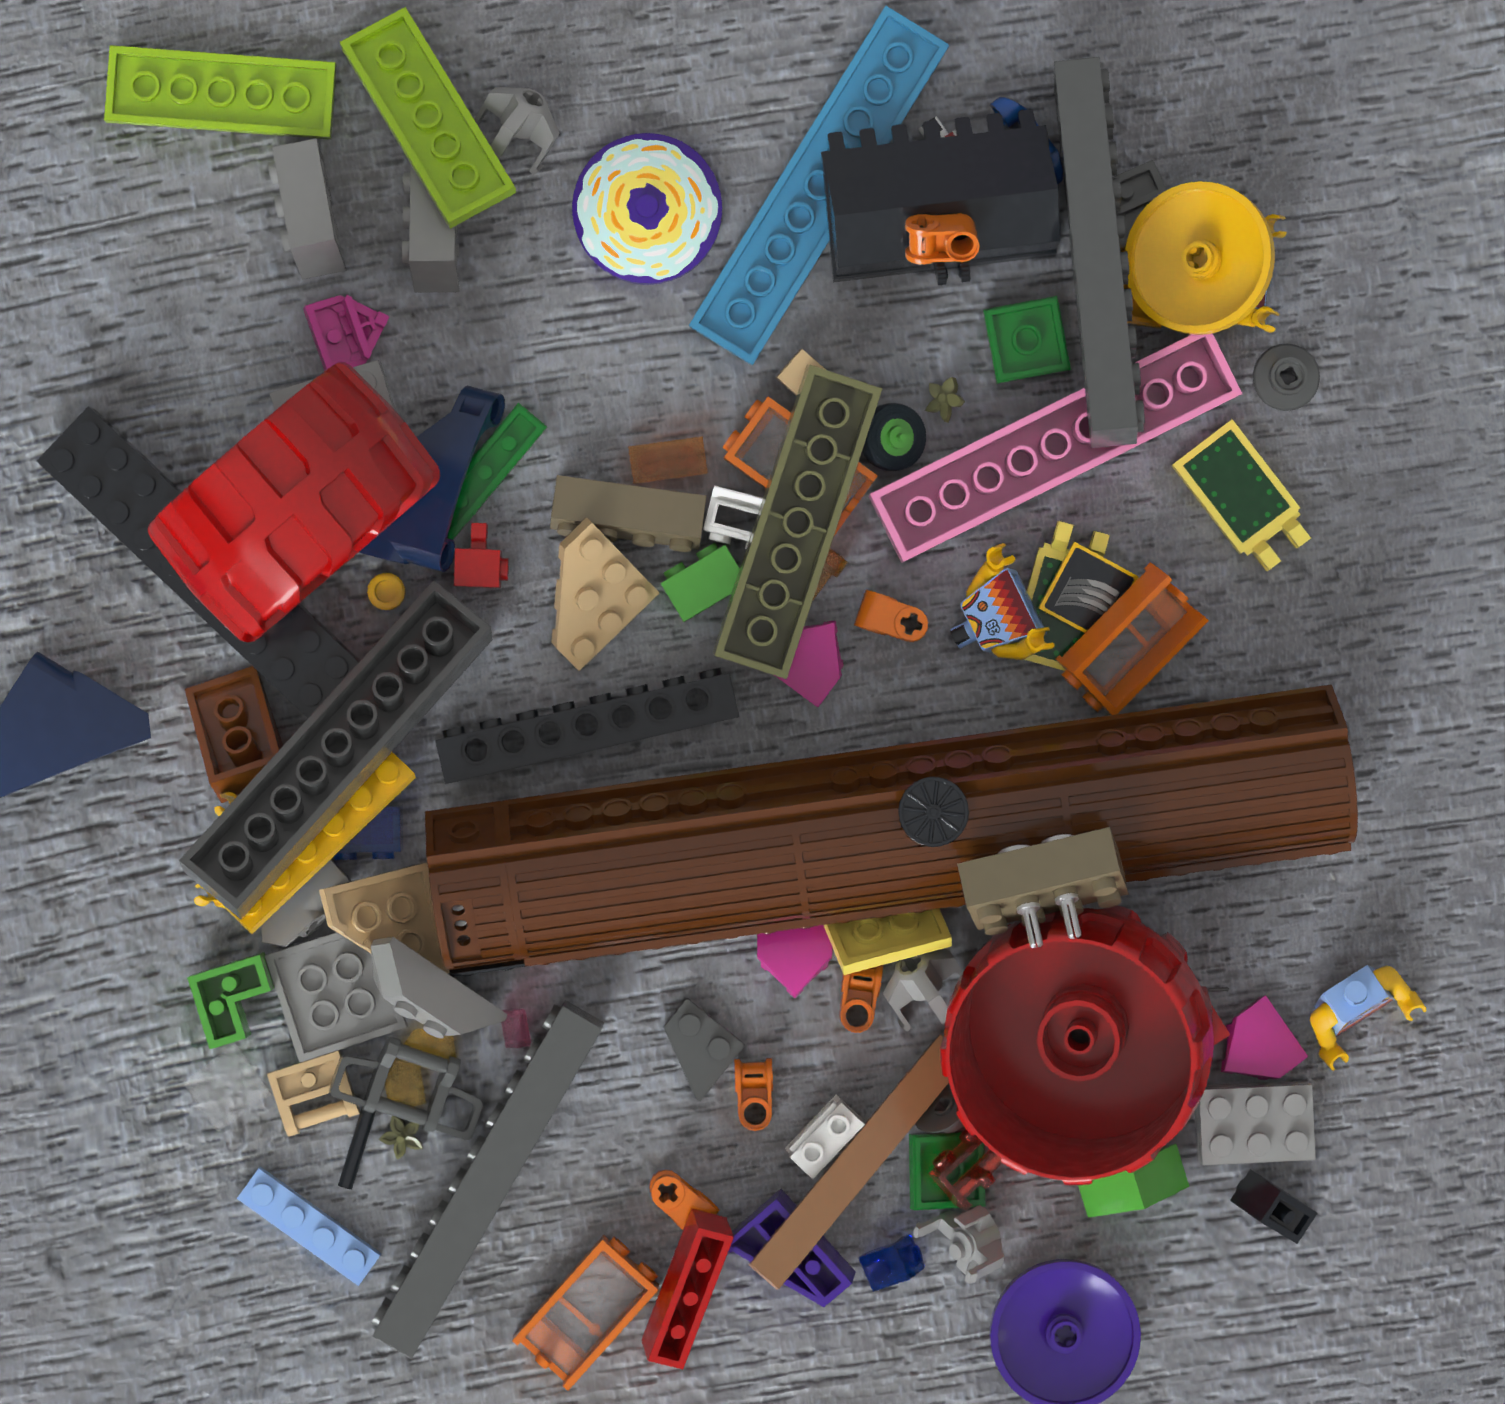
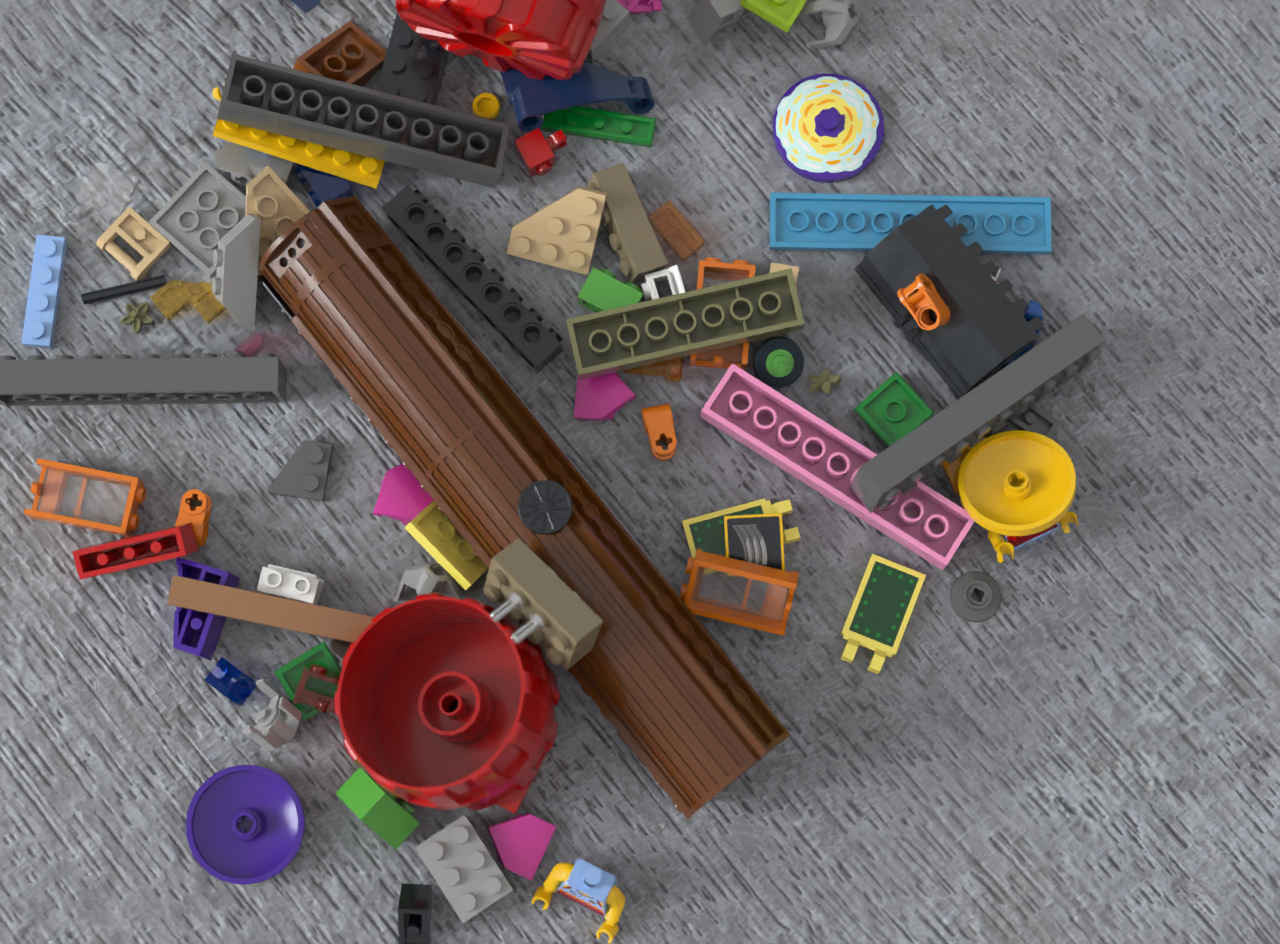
camera: 60 degrees right, 10 degrees down
bright green brick [187,952,275,1049] -> none
dark grey bar [329,1036,483,1140] -> none
orange piece [734,1058,773,1131] -> none
orange piece [839,965,883,1033] -> none
torso [950,543,1054,660] -> none

